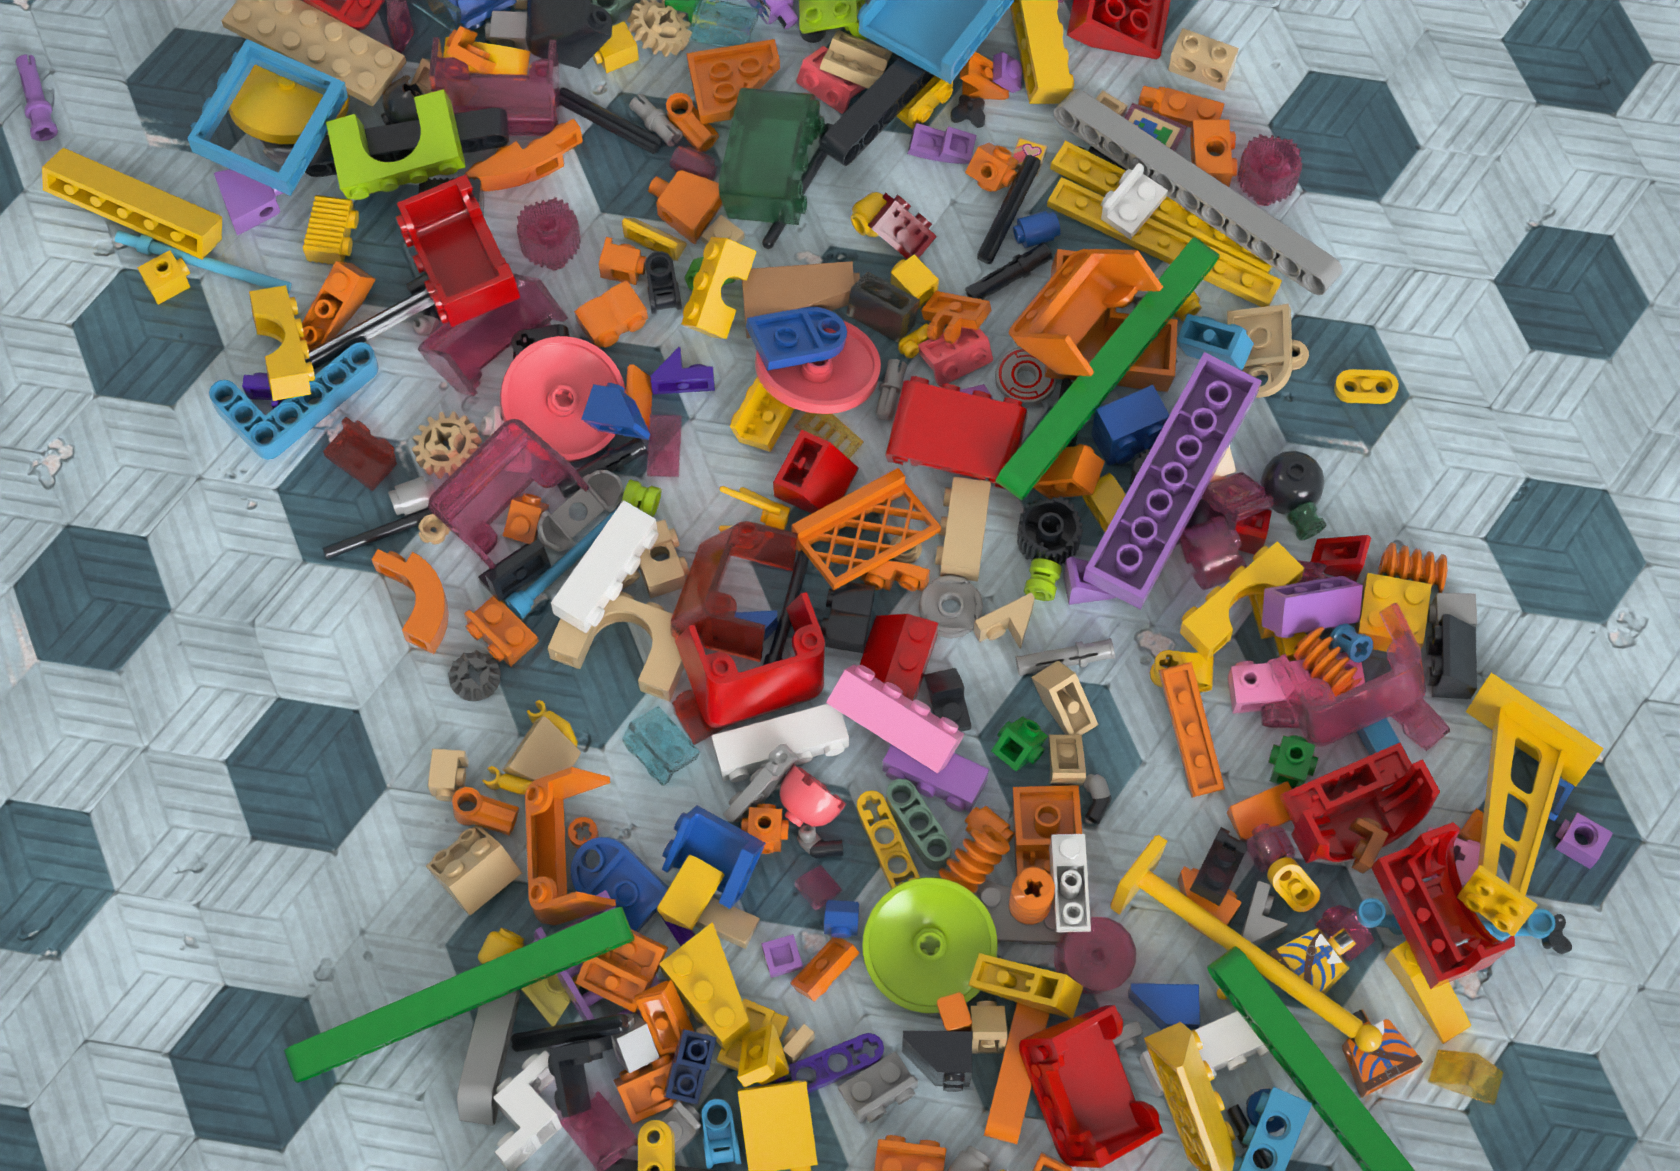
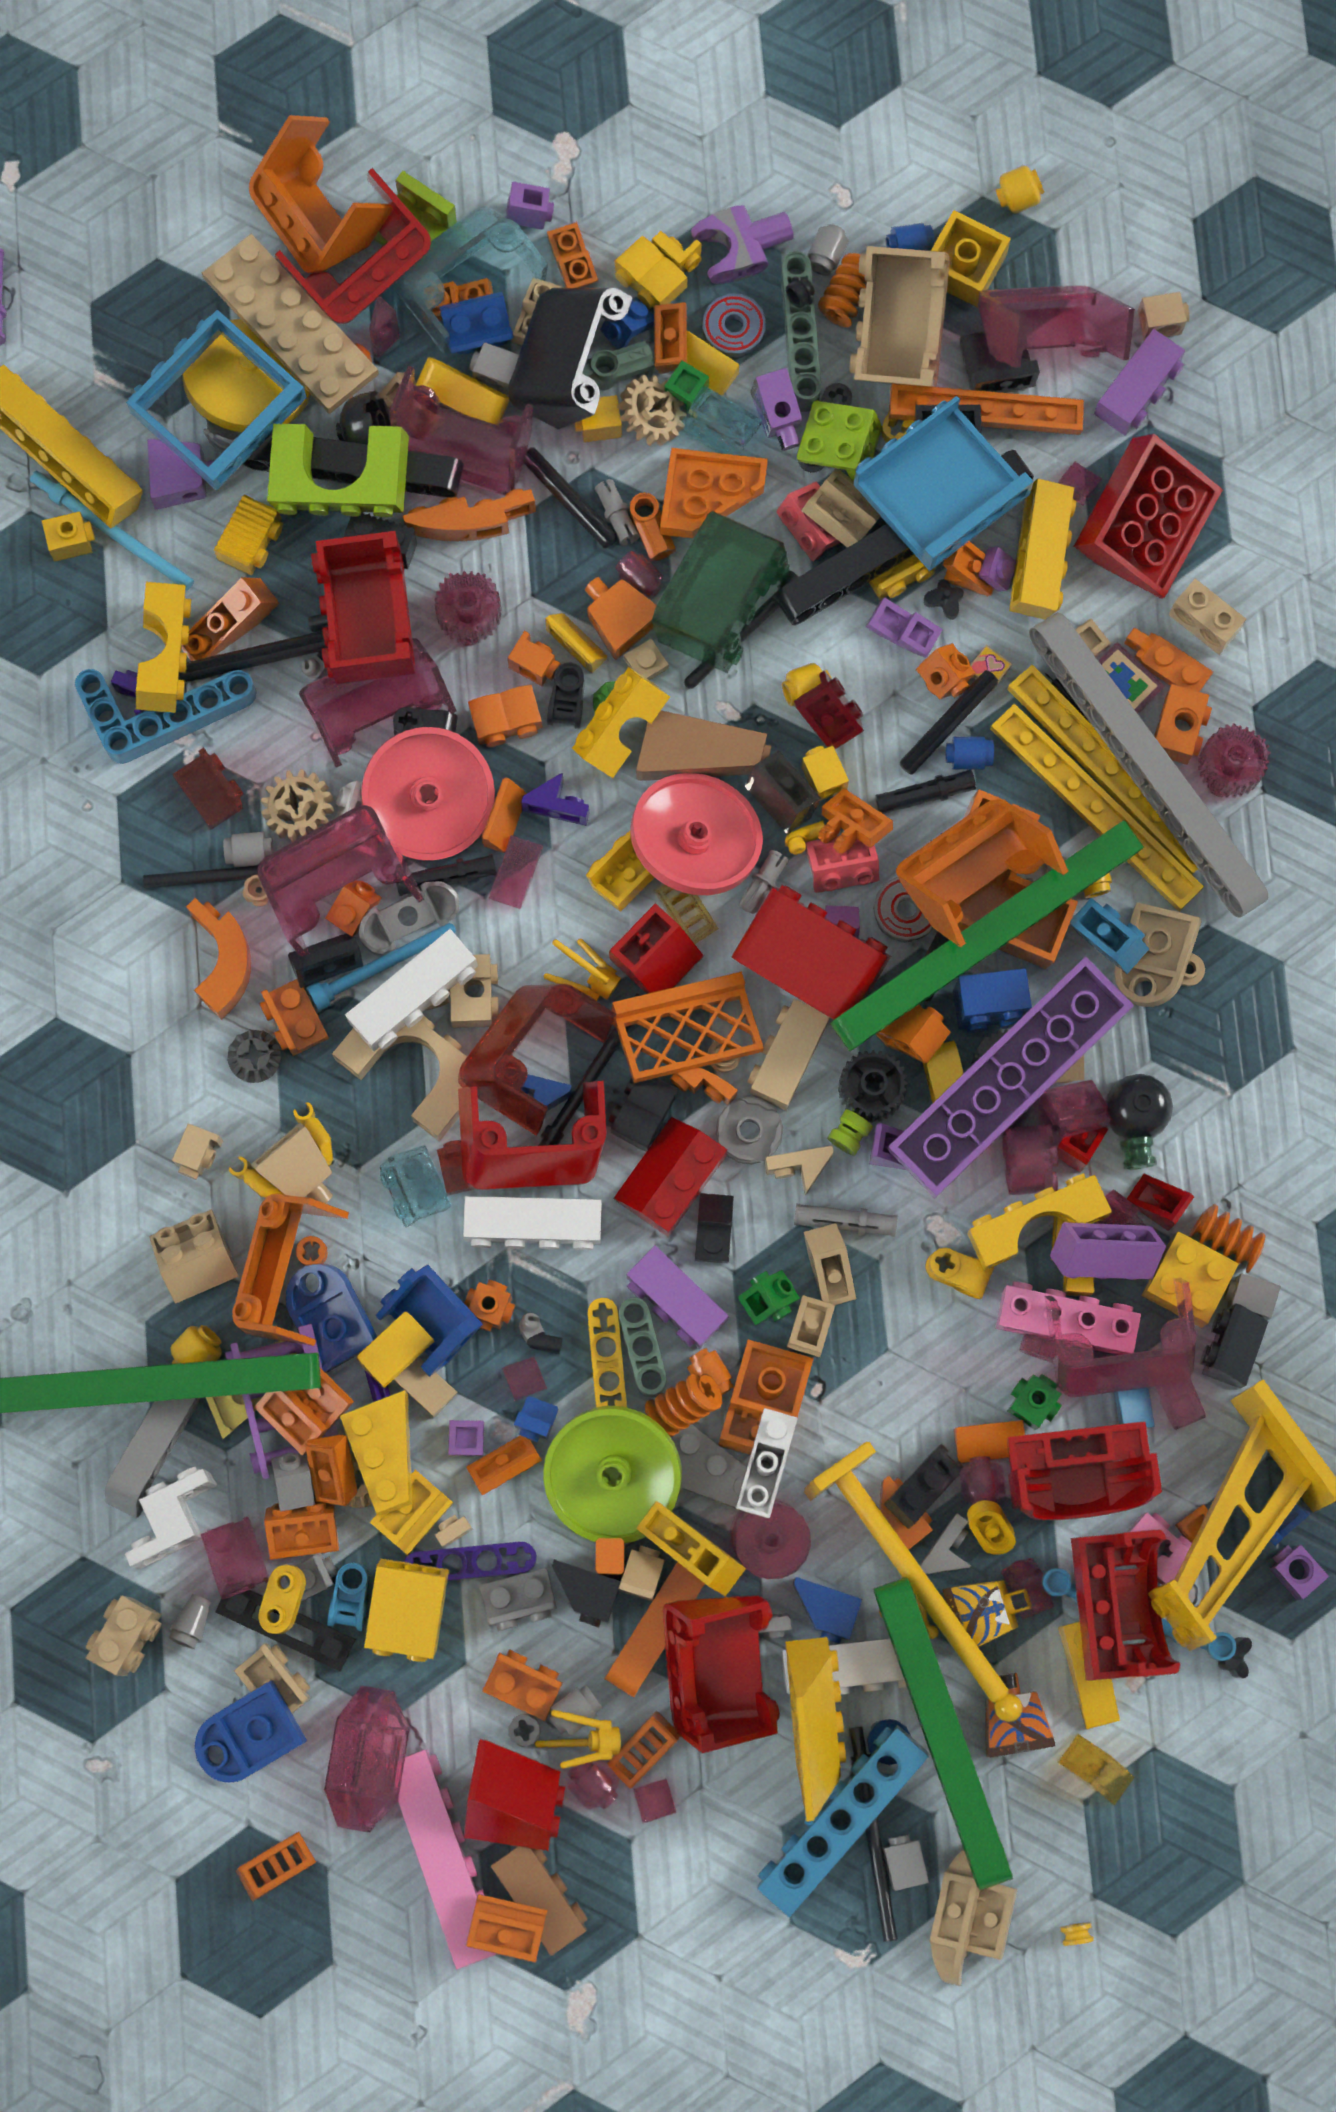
camera: 15 degrees right, 10 degrees up
orange bracket [446,26,496,74] -> none
orange piece [452,787,519,836] -> none
black axle [511,1014,629,1052] -> none
black bracket [548,1035,613,1118] -> none
blue slope [581,383,650,440] -> none
lime wheel [621,479,662,517] -> none
dark blue slope [663,1029,717,1105] -> none
light grey hinge [723,744,799,823] -> none
yellow slope [737,1023,789,1087] -> none
blue tile [746,307,847,371] -> none
coral cylinder [779,764,846,827] -> none
bright pink brick [826,665,965,773] -> none
orange piece [1009,867,1055,925] -> none
arm [1083,774,1112,824] -> none
white bracket [1101,163,1168,240] -> none
orange tile [1158,662,1225,798] -> none
orange piece [1294,626,1362,701] -> none
dark azure bush [1330,623,1373,663] -> none
yellow plate [1334,369,1399,404] -> none
dark orange bracket [1348,817,1388,874] -> none

